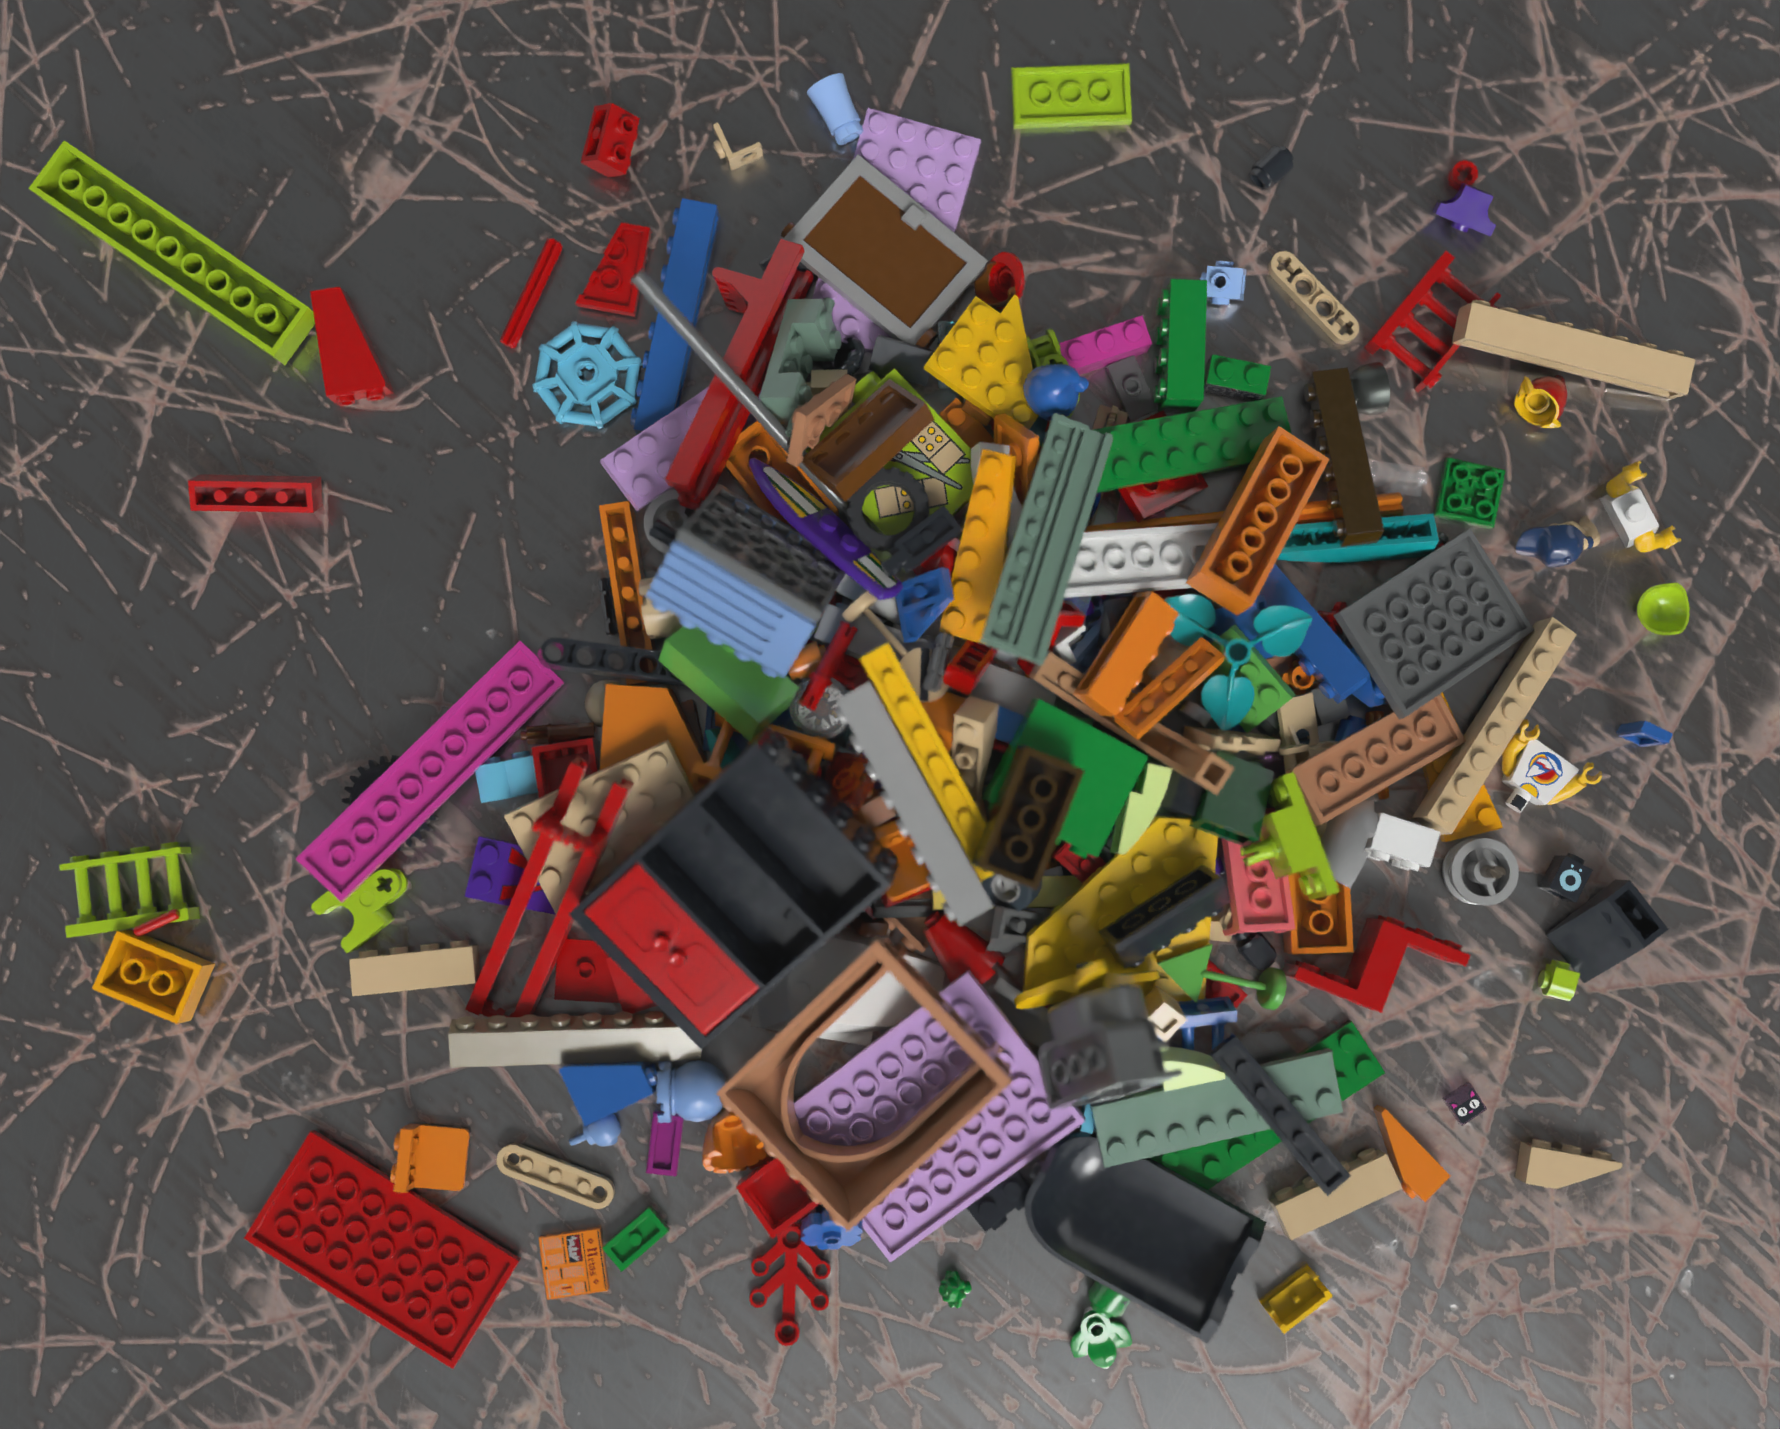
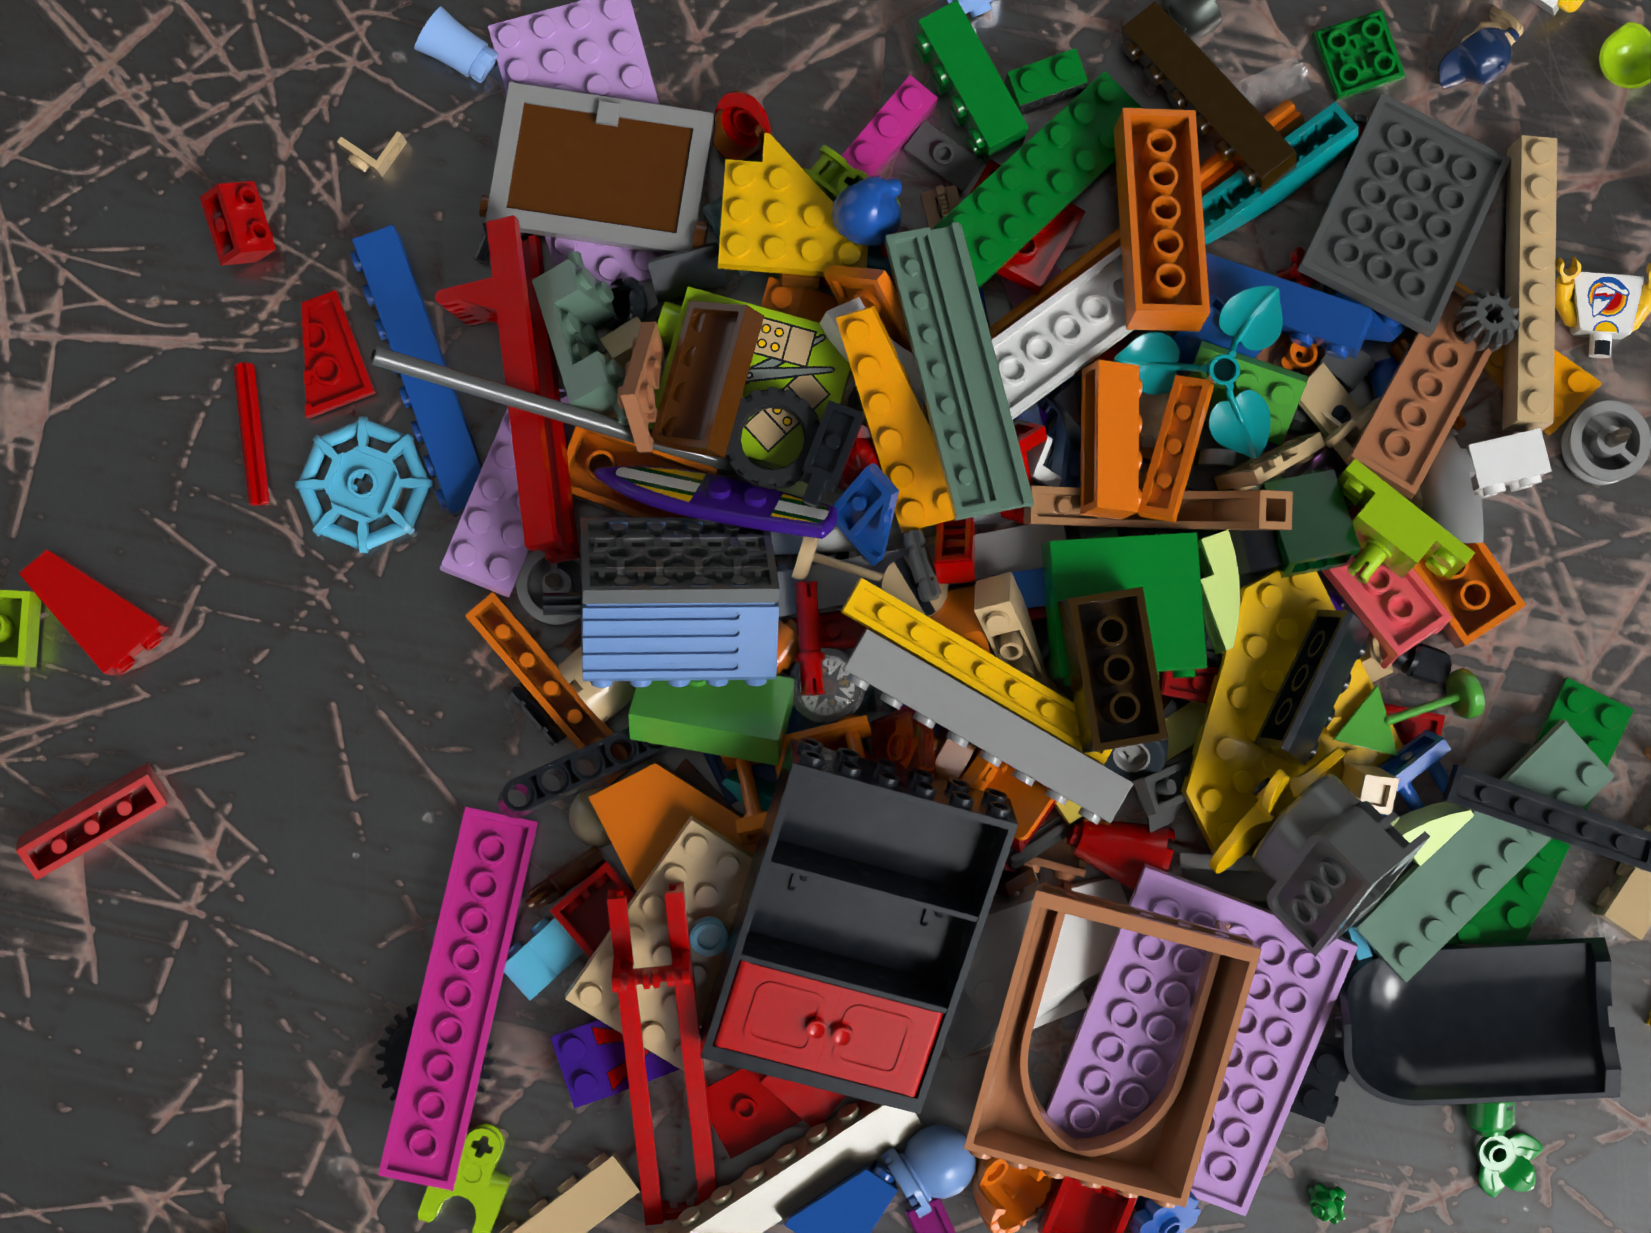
camera: 30 degrees left, 0 degrees up
red bracket [1282,915,1471,1013] -> none
none -> medium azure tile [690,916,728,957]
none -> dark grey gear [1454,287,1521,352]

